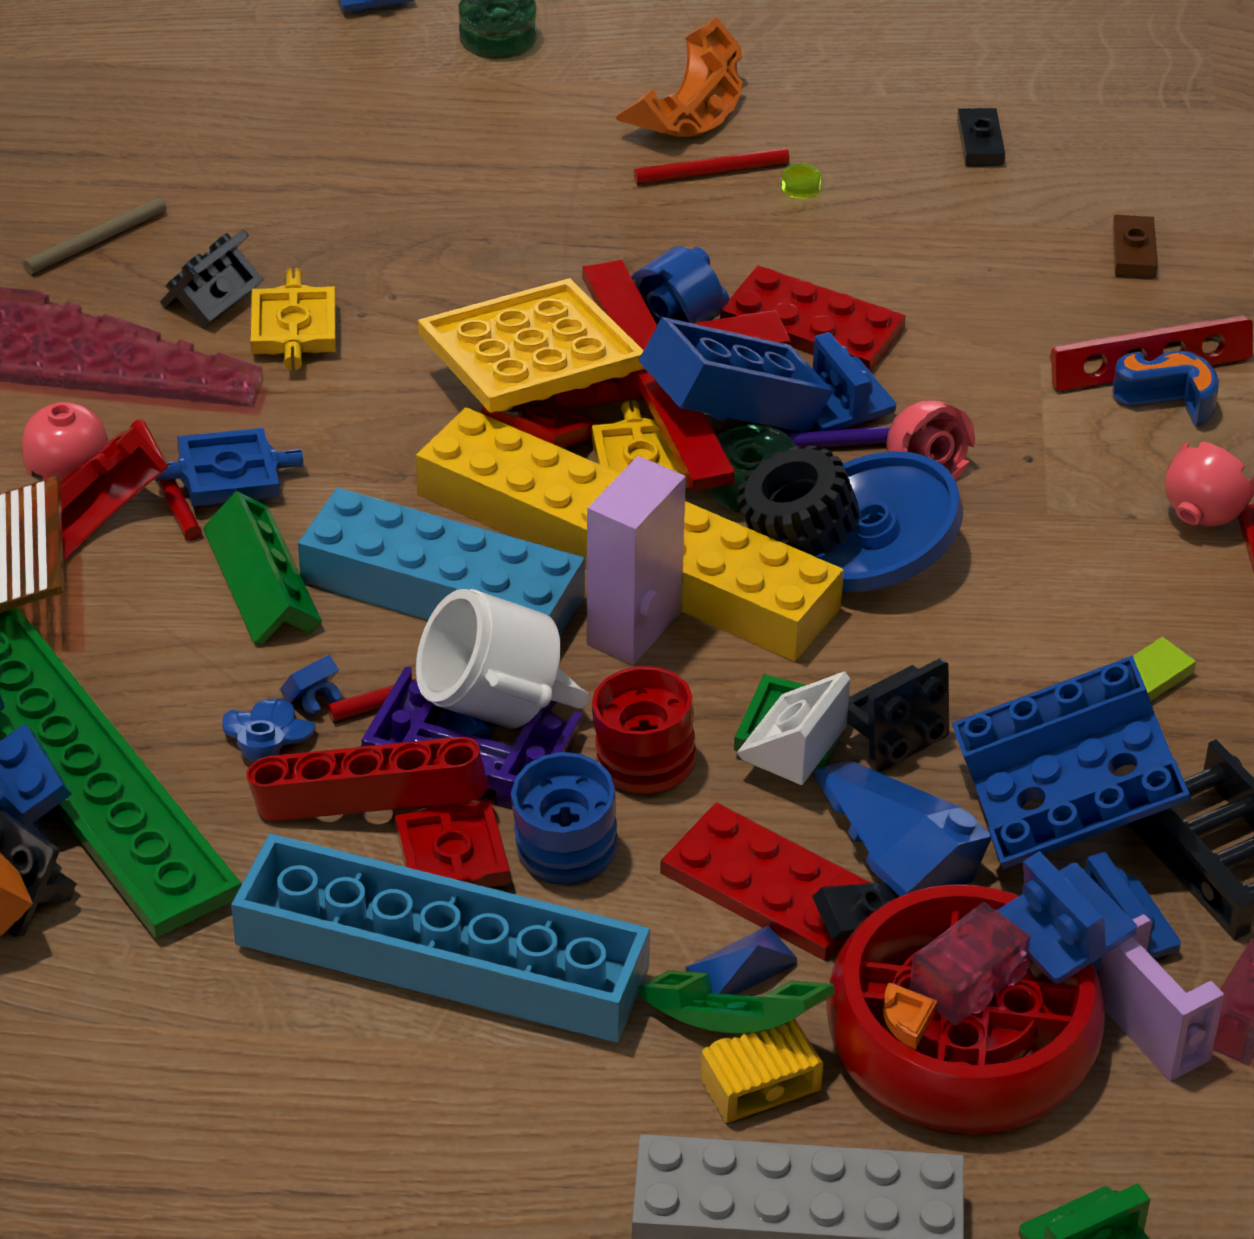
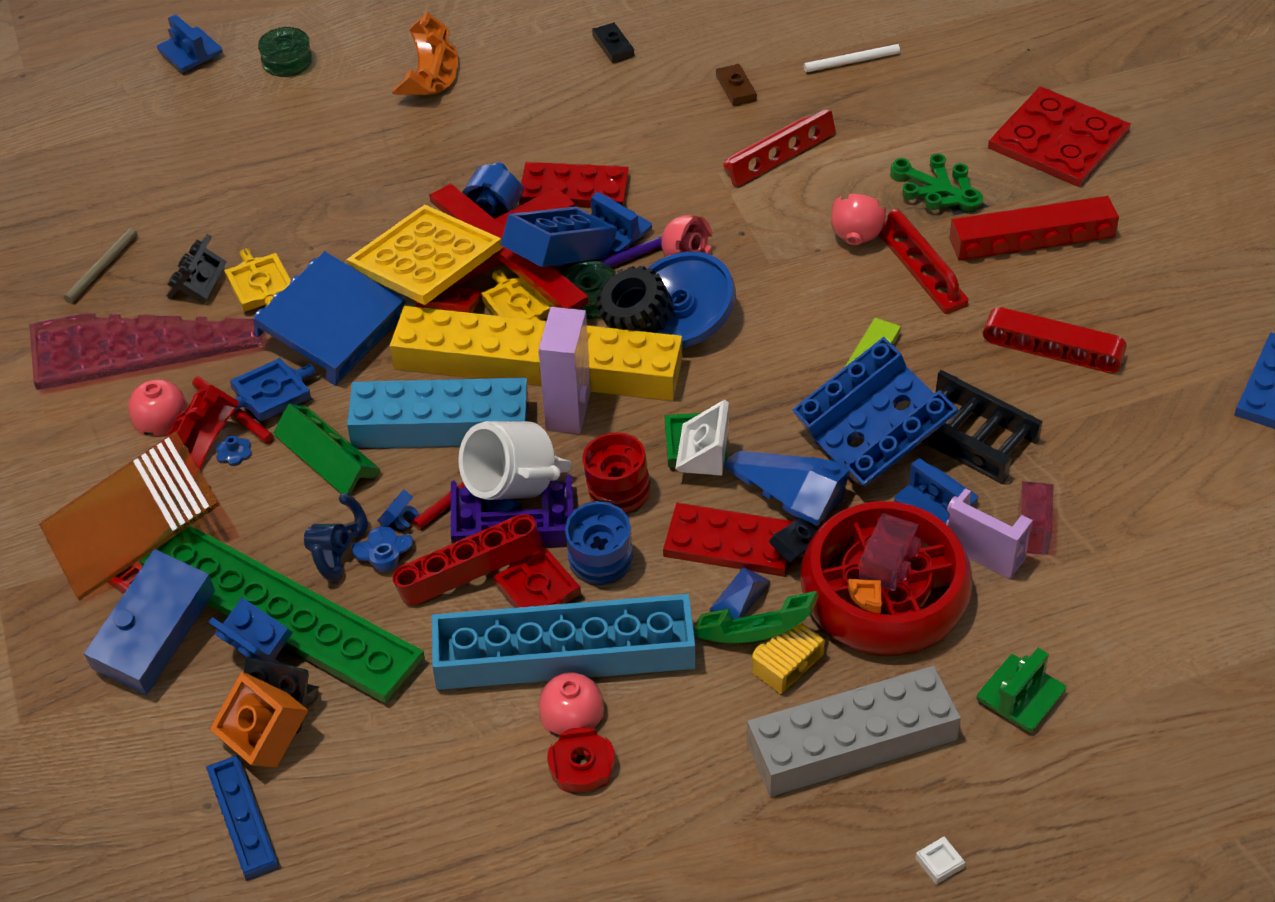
camera: 20 degrees left, 5 degrees up
red bar [634,148,790,184] -> none
clear neon green tile [781,163,821,198] -> none
black bracket [847,658,949,772] -> none
blue bracket [994,851,1137,984] -> none
blue animal [1112,351,1219,426] -> none
none -> blue plant [216,436,251,466]
none -> blue panel [253,251,405,386]
none -> dark blue piece [304,493,368,584]
none -> coral cylinder [539,672,604,735]
none -> red plate [547,727,615,792]

